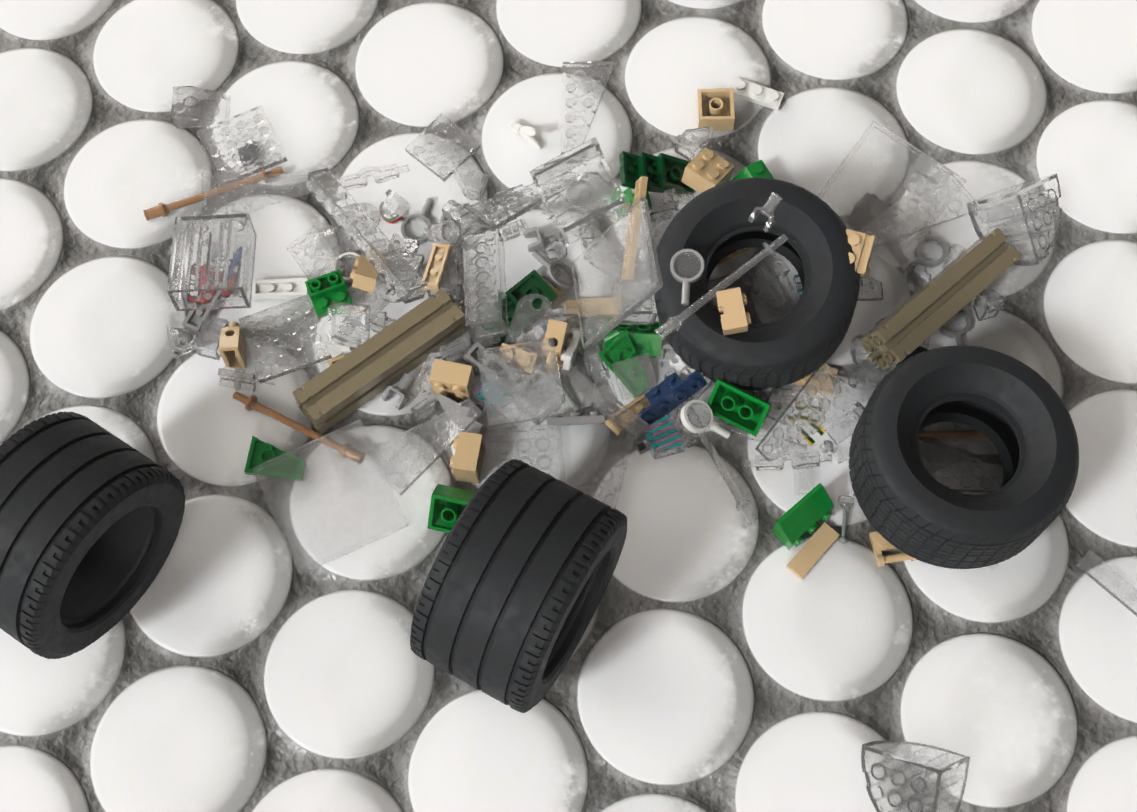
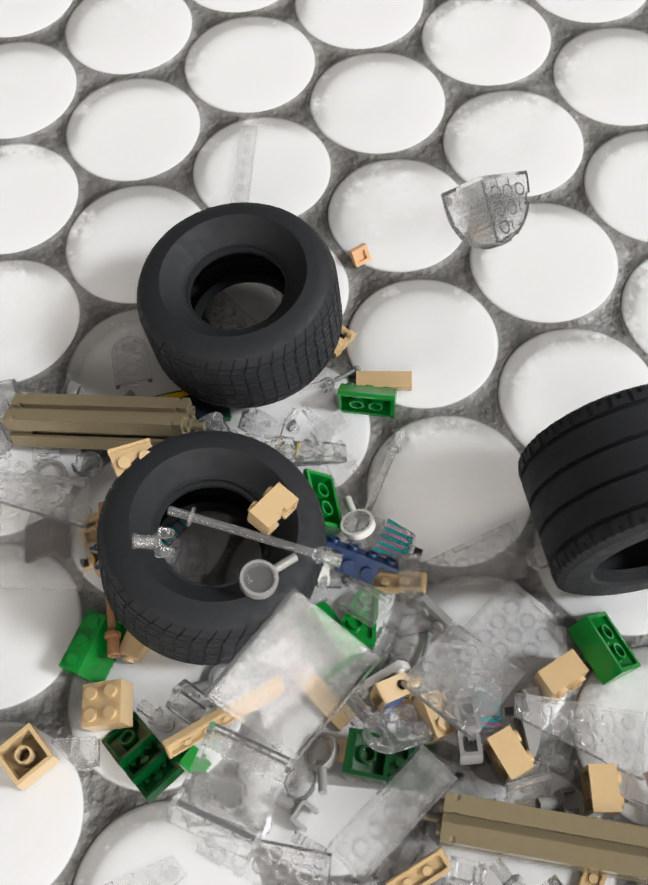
camera: 130 degrees left, 5 degrees down
none -> light nougat tile [348,243,371,267]
none -> tan brick [580,763,624,818]

